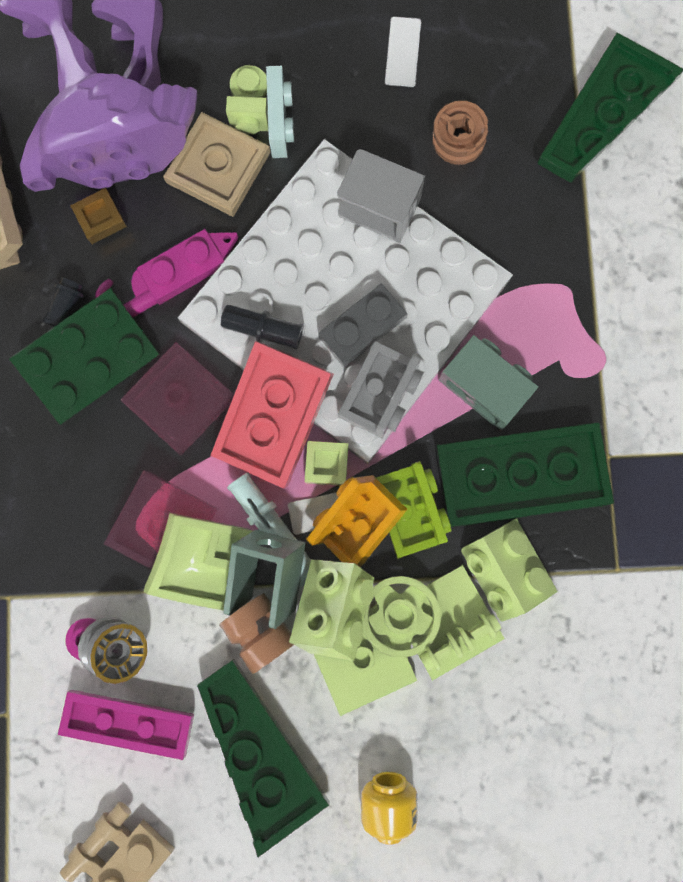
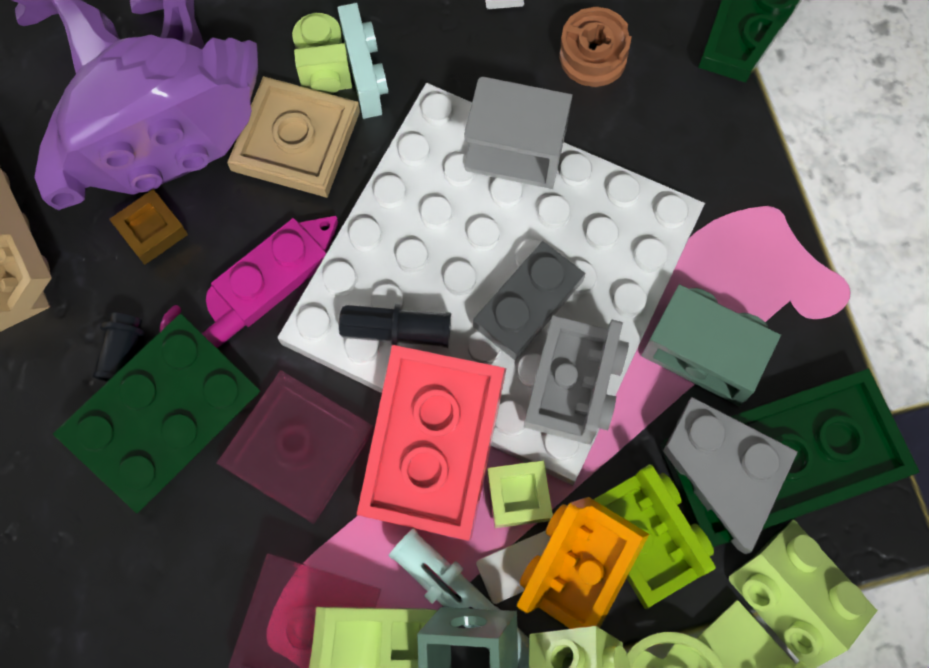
camera: 15 degrees left, 10 degrees down
none -> light grey wing [663,397,797,554]

